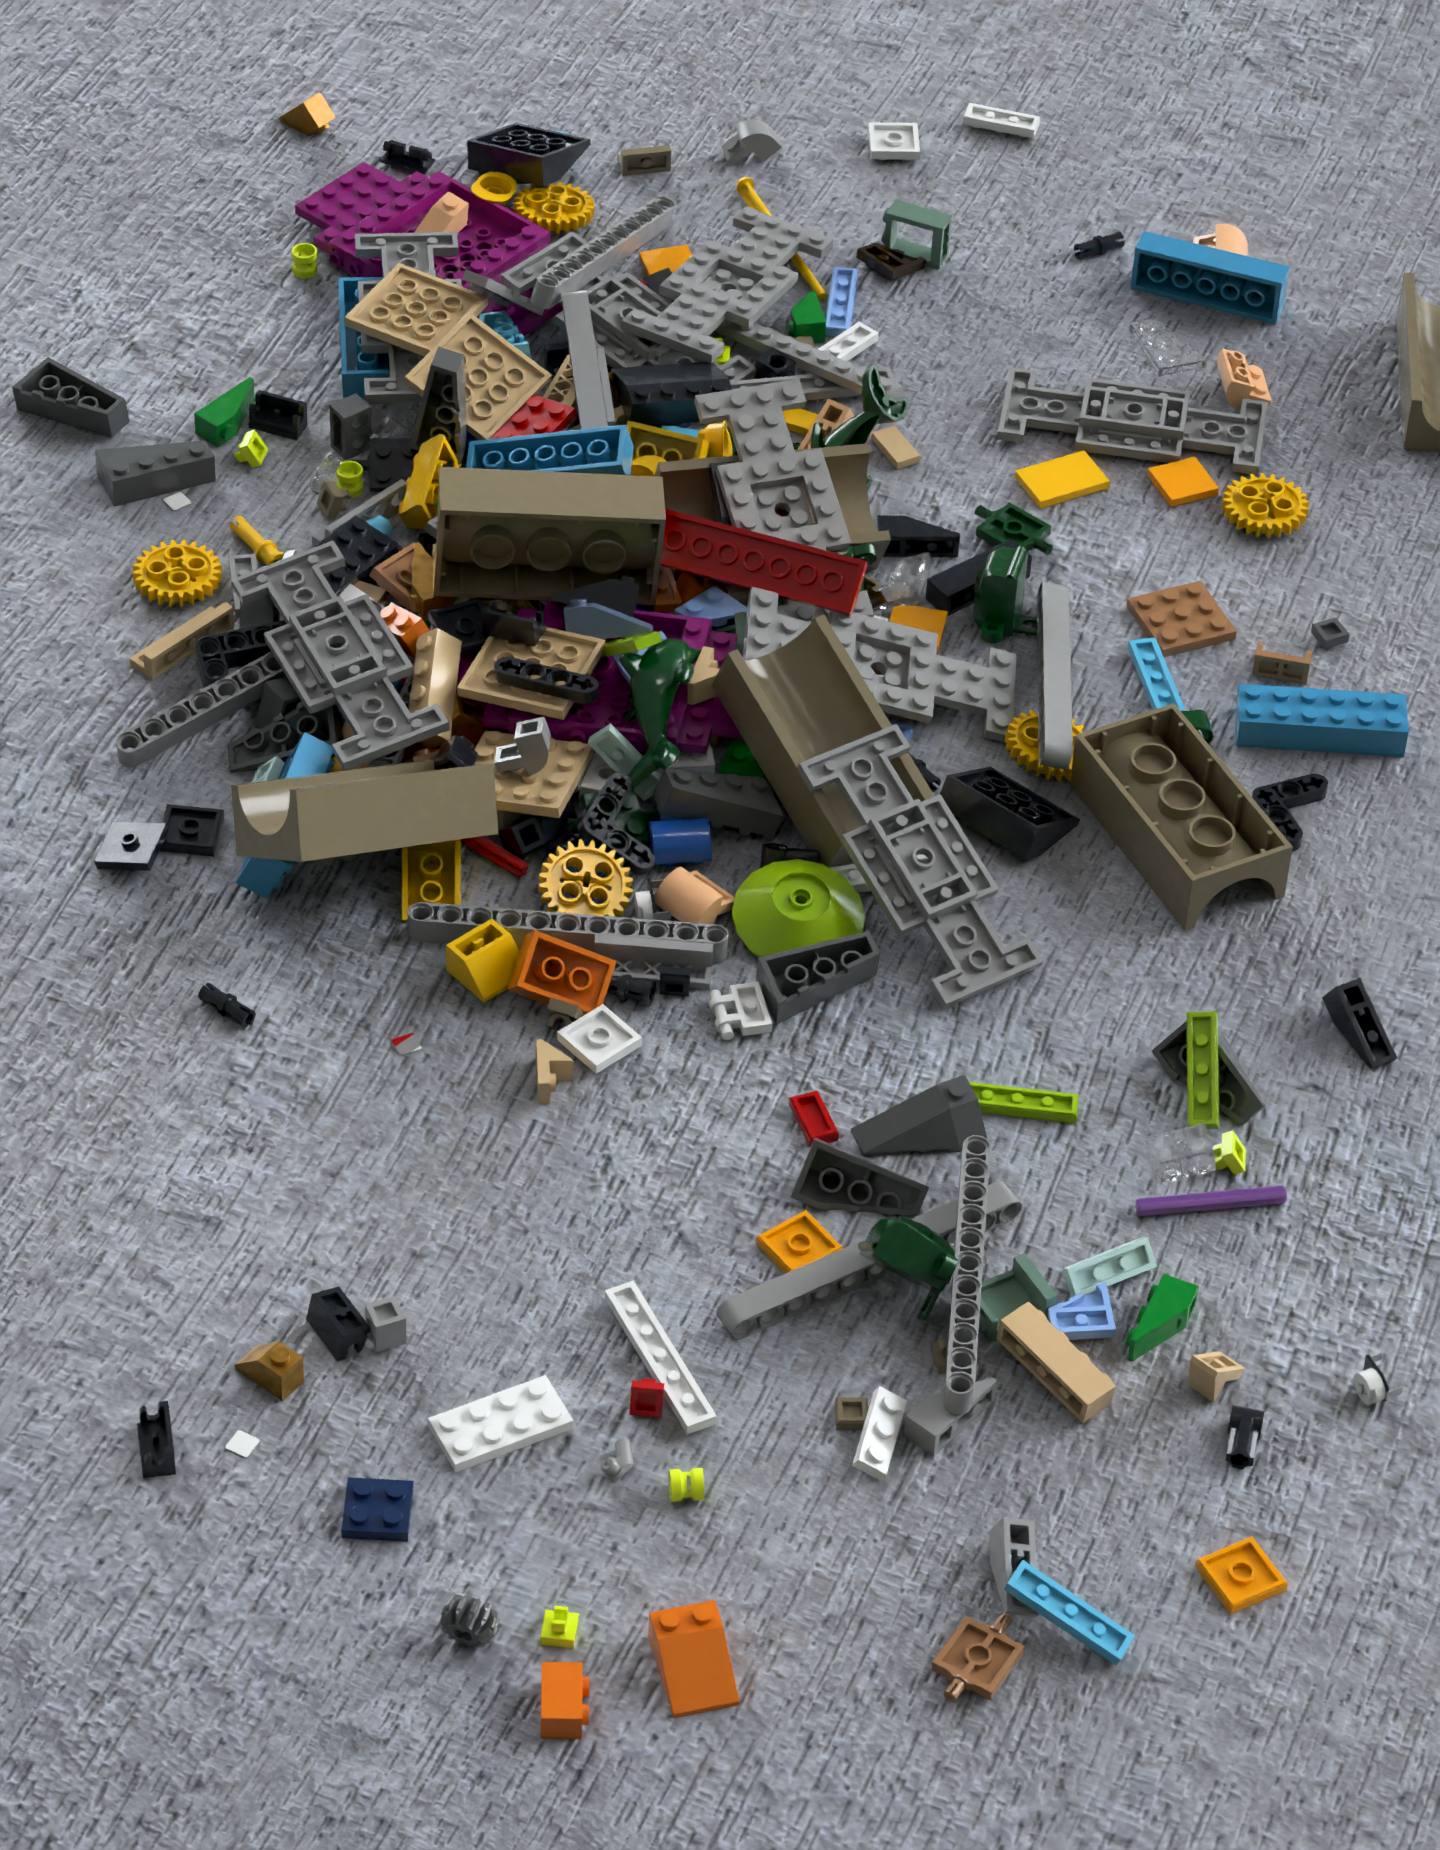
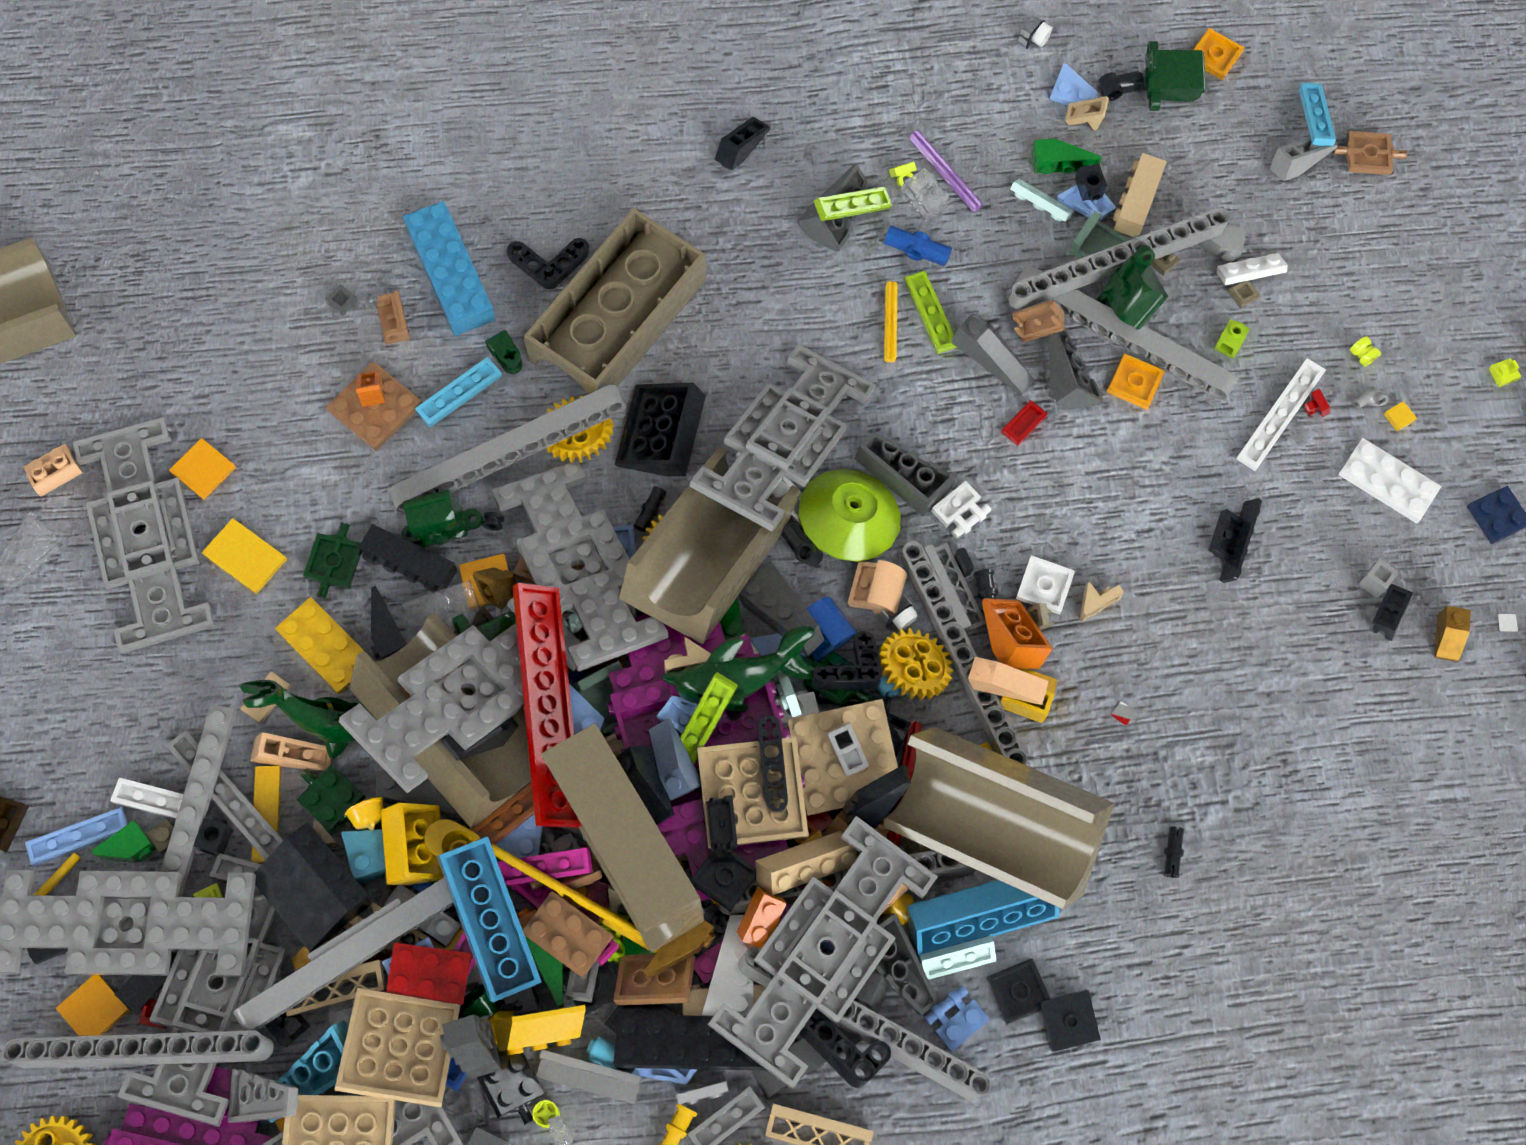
camera: 120 degrees left, 25 degrees up
dark tan tile [317,481,352,519] -> none
orange slope [648,1600,740,1718] -> none
yellow gear [1222,473,1309,538] -> none
none -> yellow plate [275,597,374,695]
none -> orange slope [356,370,385,407]
none -> pearl gold slope [472,567,516,610]
none -> black bush [482,512,505,531]
none -> blue piece [884,225,952,266]
none -> yellow axle [884,281,898,363]
none -> medium blue plate [924,986,990,1052]
none -> light nougat slope [968,657,1048,705]
none -> medium nougat hinge [1013,300,1065,343]
none -> light blue wing [1050,63,1097,106]
none -> black brick [1075,164,1107,201]
none -> dark green piece [1144,41,1206,111]
none -> black bracket [1208,498,1262,583]
none -> lime brick [1214,319,1250,359]
none -> yellow tile [1384,401,1417,432]

